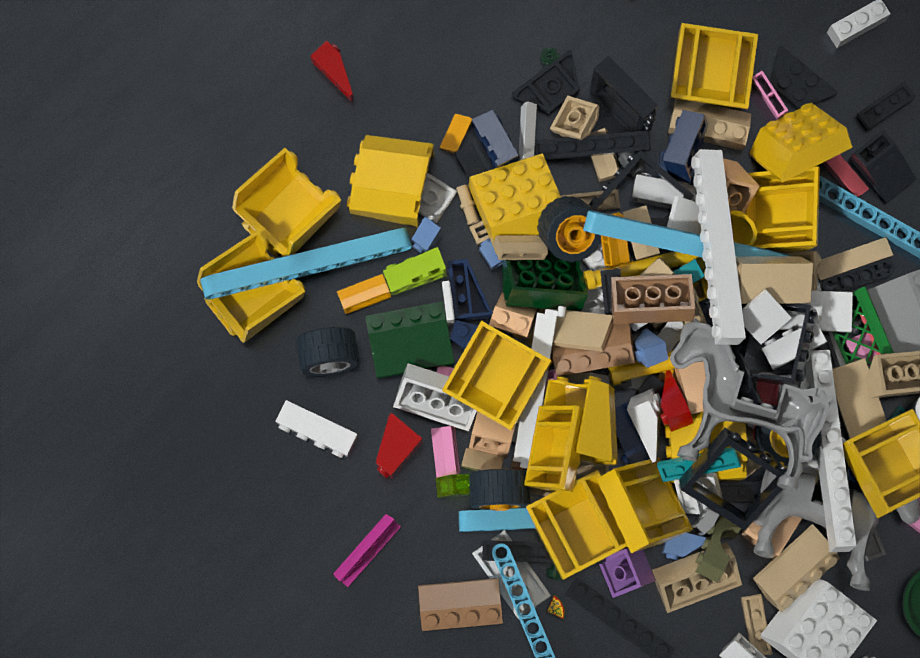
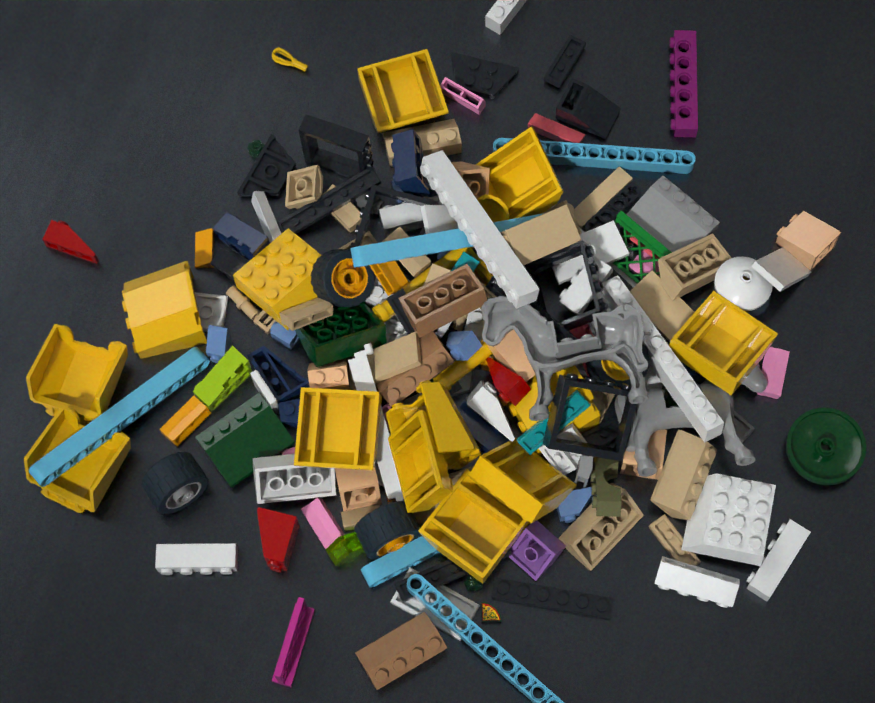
camera: 25 degrees left, 10 degrees down
white tile [742,289,792,344] -> none
yellow slope [749,103,852,183] -> none

